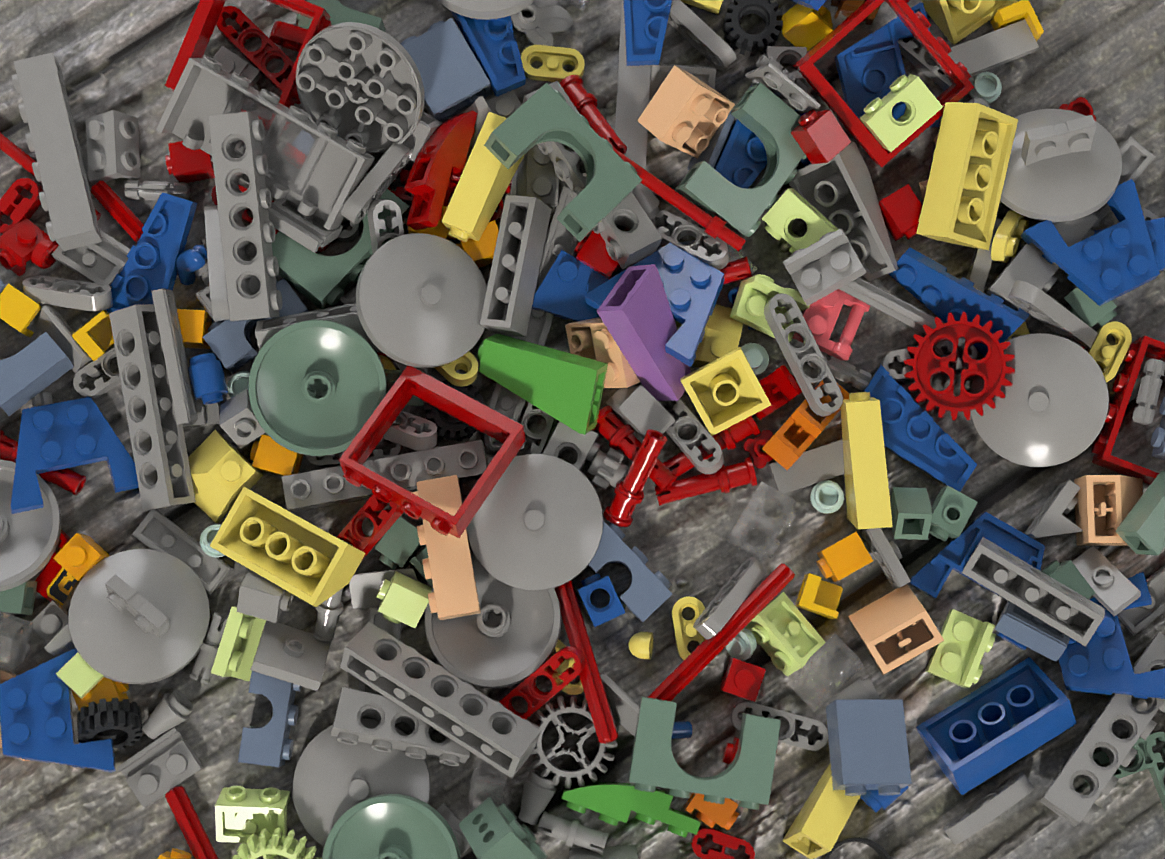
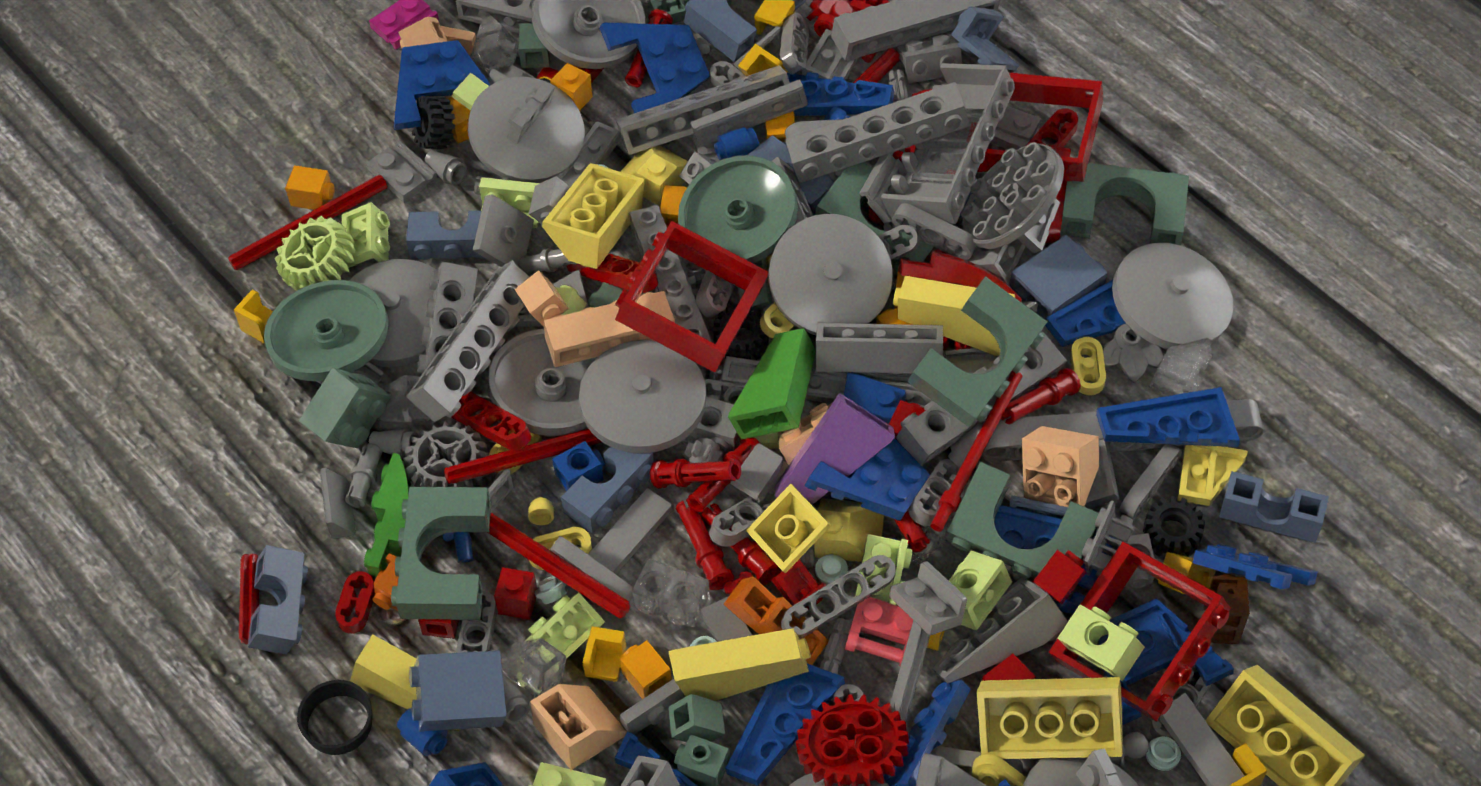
camera: 85 degrees right, 25 degrees down
none -> light nougat brick [515,270,569,326]
none -> light grey tile [588,488,673,574]
none -> sand blue bracket [951,6,1019,71]

